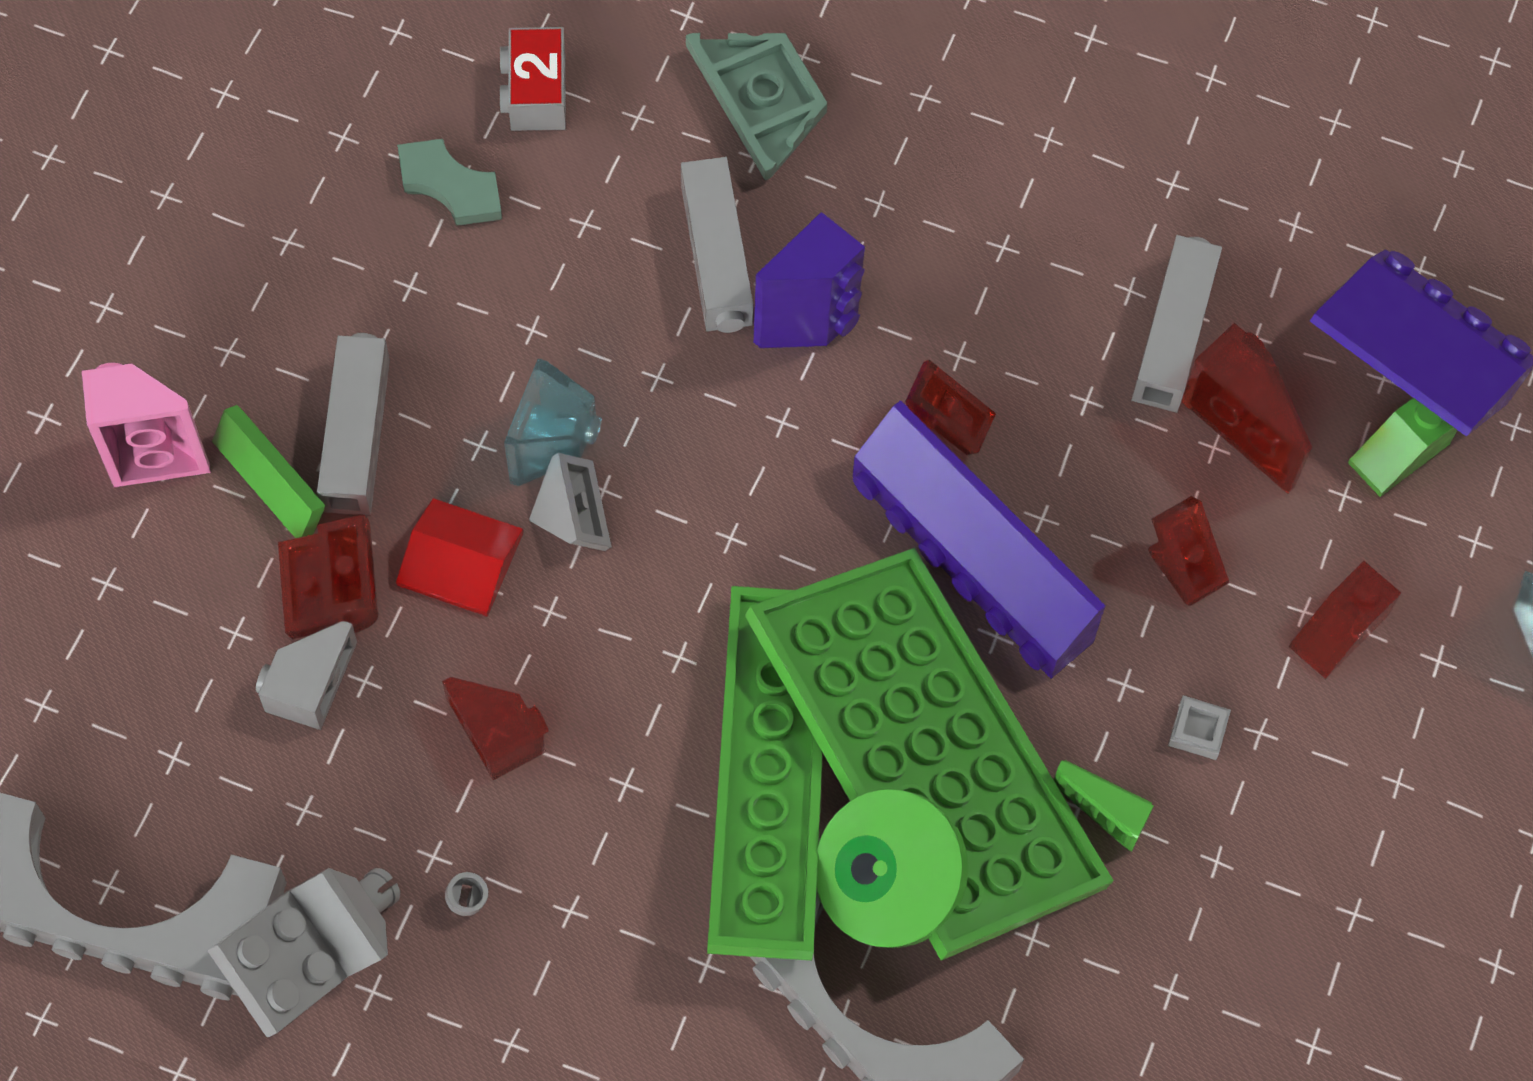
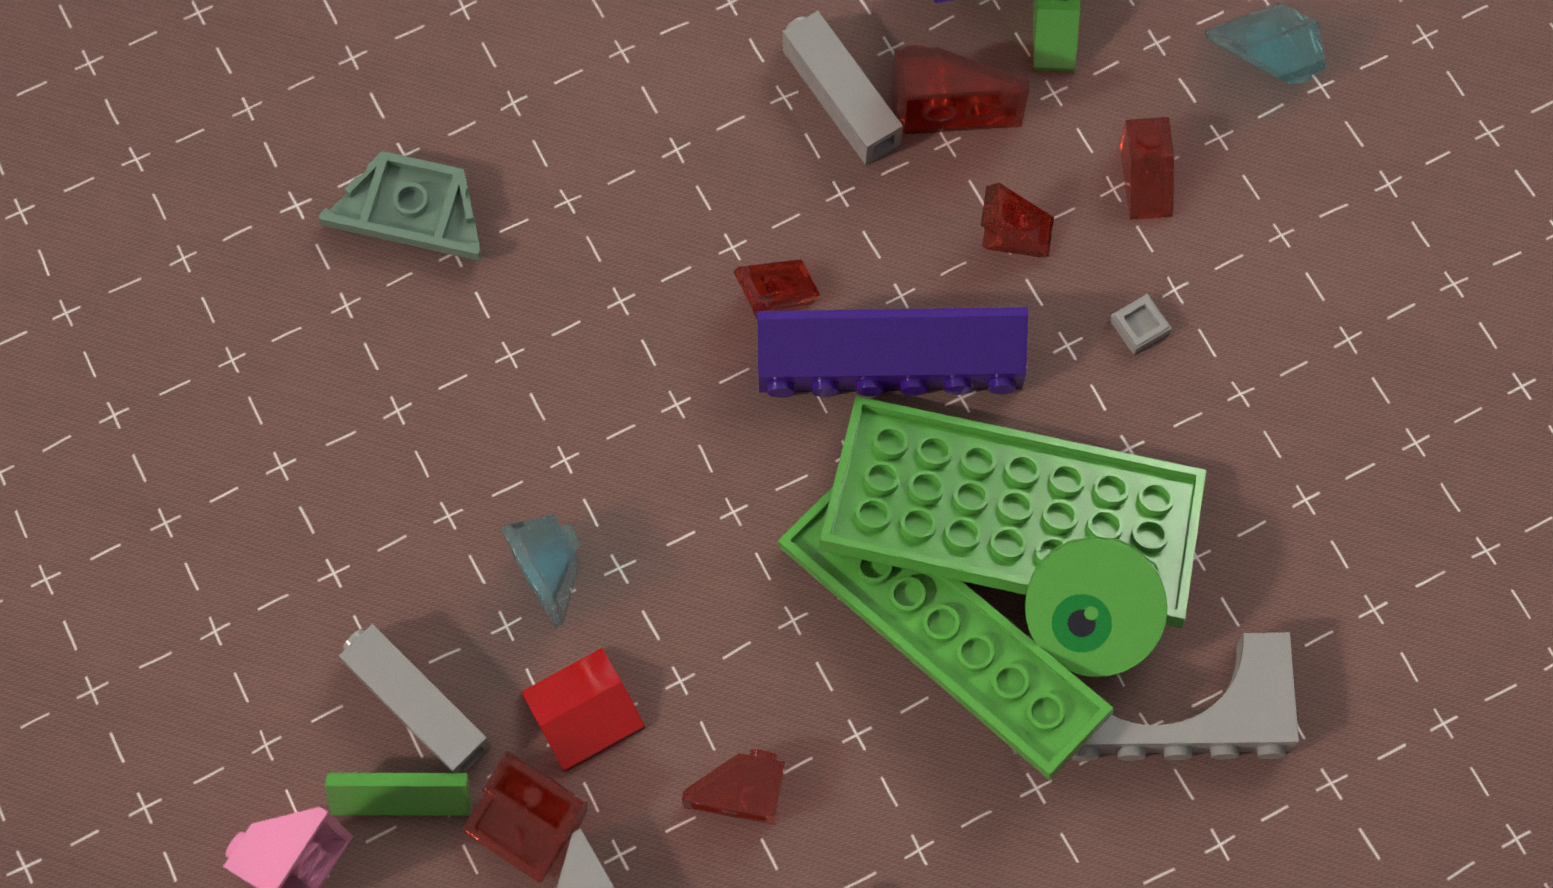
camera: 45 degrees left, 5 degrees up
sand green tile [397,139,502,226] -> none
brick [500,27,566,131] -> none
light grey slope [529,453,612,551] -> none
light grey brick [681,157,753,333] -> none
dark purple slope [753,212,865,348] -> none
bright green slope [1054,760,1154,852] -> none

